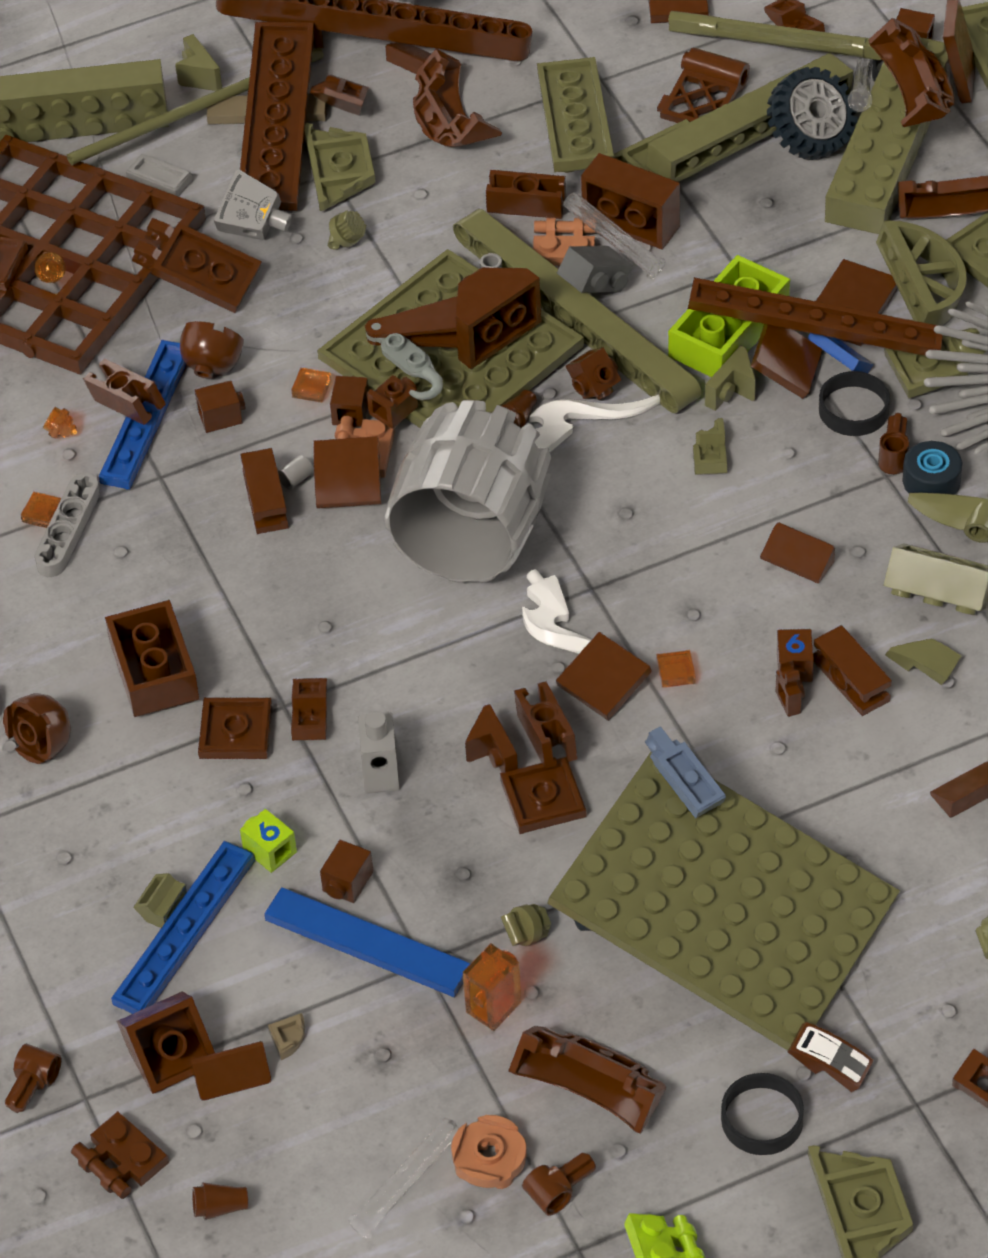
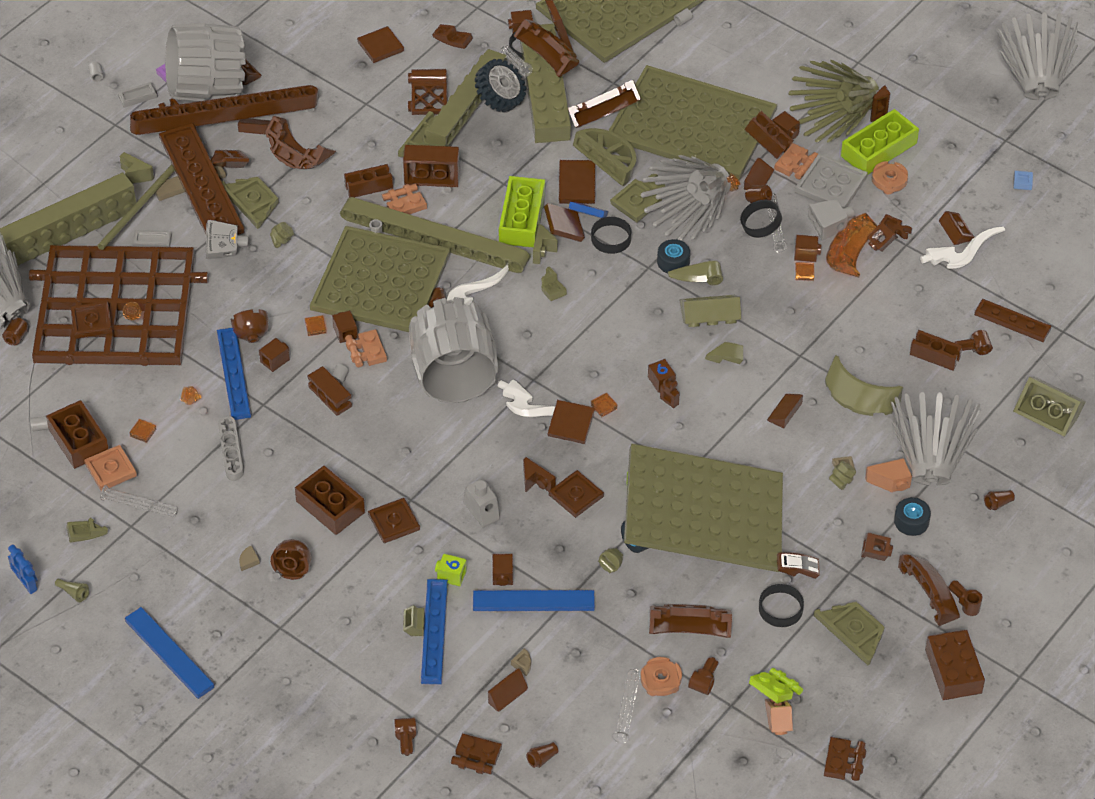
camera: 30 degrees left, 0 degrees up
clear orange tile [21,492,61,528] -> none
reddish brown piece [83,358,166,425] -> none
reddish brown slope [116,991,215,1094] -> none
reddish brown tile [132,218,262,313] -> none
reddish brown slope [291,678,327,741] -> none
reddish brown slope [314,436,381,508] -> none
reddish brown slope [365,267,541,400] -> none
reddish brown brick [367,375,418,429] -> none
clear orange brick [463,943,522,1031] -> none
reddish brown piece [514,681,578,769] -> none
olive plate [537,57,614,173] -> none
dark grey brick [557,246,633,293] -> none
clear axle [563,192,665,279] -> none
reddish brown brick [565,347,621,400] -> none
sand blue hinge [645,726,726,819] -> none
olive piece [668,11,881,60] -> none
reddish brown plate [688,277,943,356] -> none
reddish brown slope [760,522,835,584] -> none
reddish brown piece [813,625,892,716] -> none
reddish brown axle [878,413,910,475] -> none

